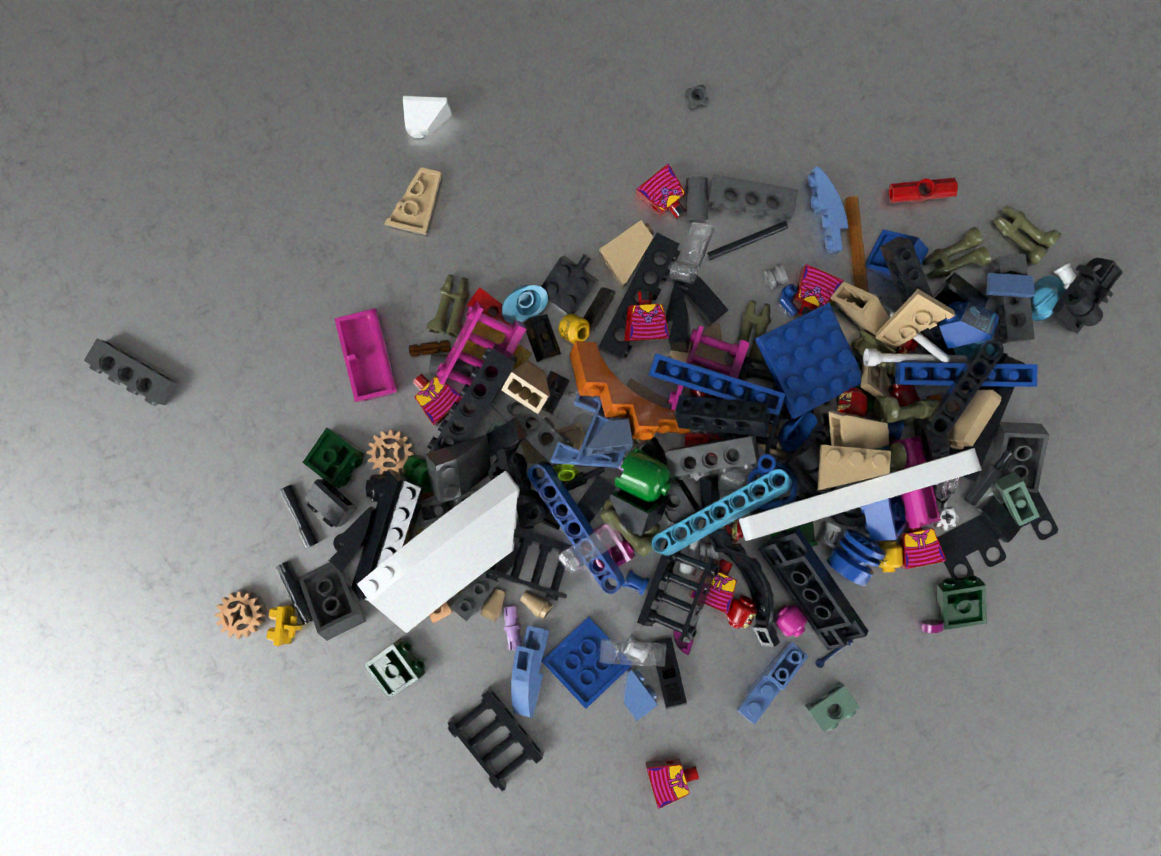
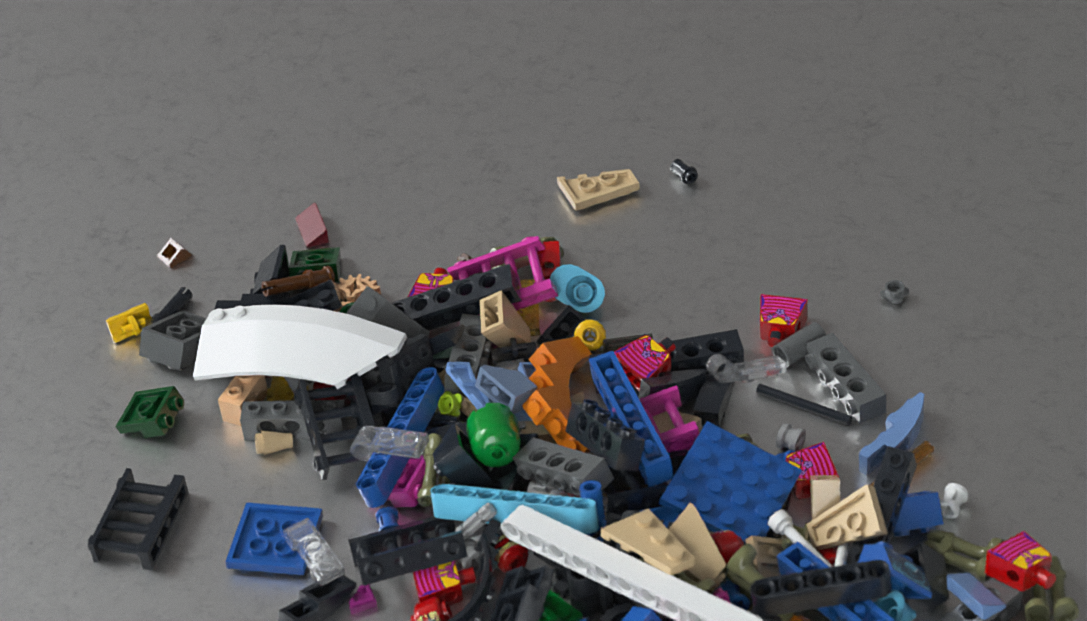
camera: 55 degrees right, 45 degrees down
dark grey brick [84,338,178,406] -> none
light nougat gear [215,591,264,639] -> none
black piece [280,485,318,548] -> none
dark pink container [334,308,397,402] -> none
white slope [403,96,452,138] -> none
lavender pin [503,605,522,650] -> none
medium blue slope [511,625,549,718] -> none
tan cone [520,590,553,619] -> none
black plate [541,254,598,314] -> none
tan slope [599,220,654,287] -> none
medium blue slope [623,667,658,721] -> none
red piece [888,178,958,203] -> none
none -> reddish brown slope [157,238,193,269]
none -> reddish brown pin [261,266,335,297]
none -> slope [295,203,329,249]
none -> light grey axle [456,503,497,540]
none -> black pin [670,159,698,184]
none -> white bush [940,483,968,519]
none -> red torso [984,531,1056,591]

